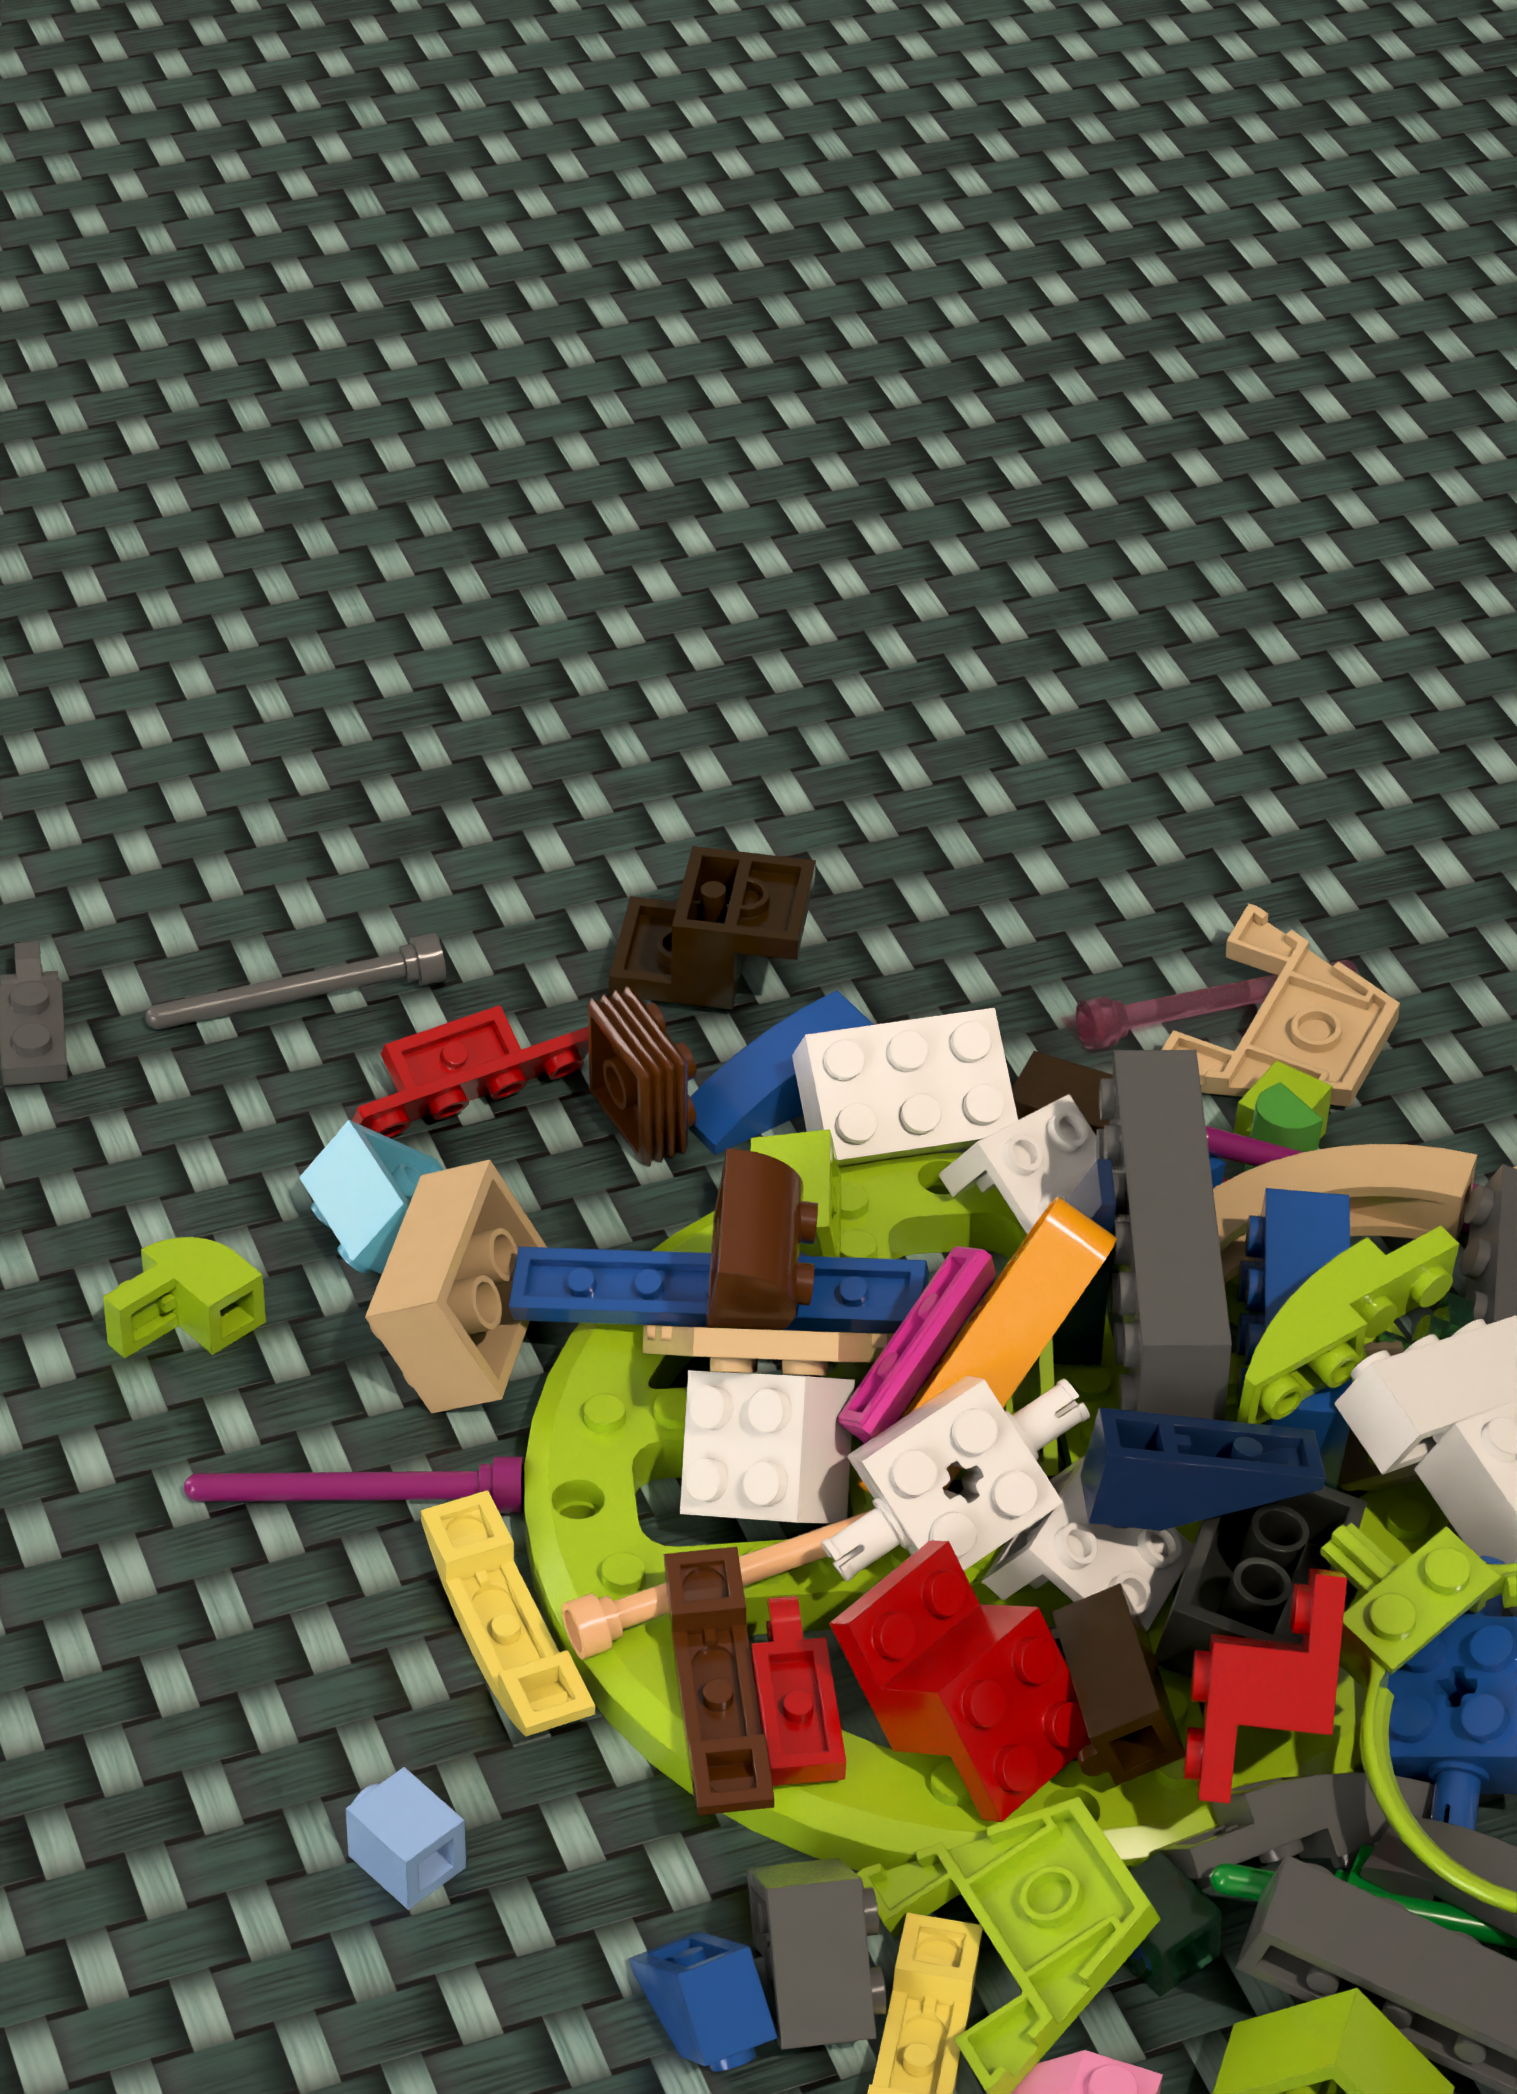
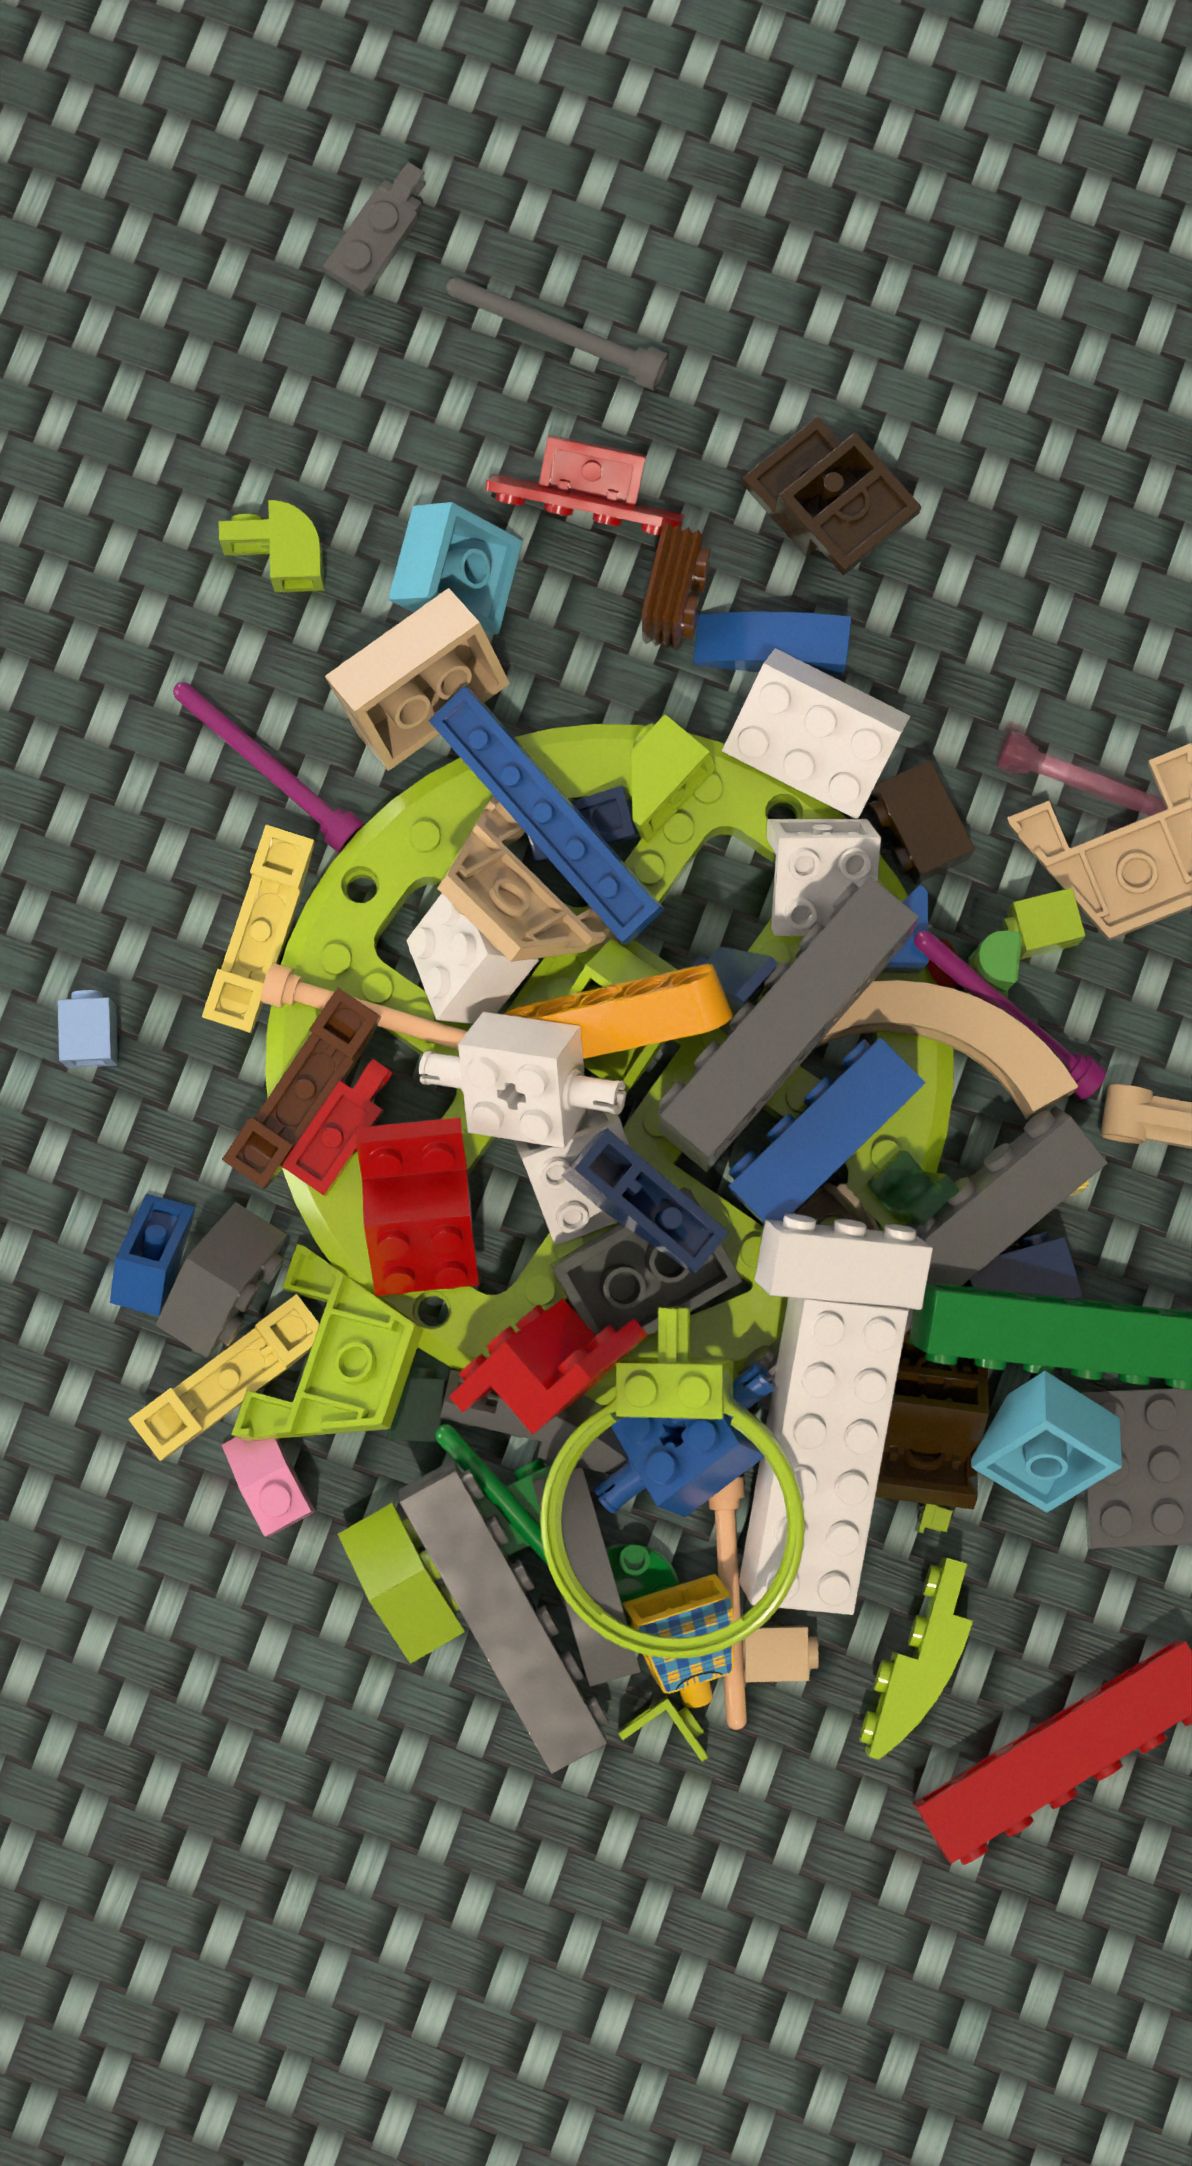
camera: 40 degrees right, 40 degrees up
reddish brown brick [706,1148,818,1330] -> none
dark pink slope [837,1246,996,1443] -> none
dark brown brick [1050,1583,1185,1786] -> none
lime slope [1237,1225,1459,1424] -> none

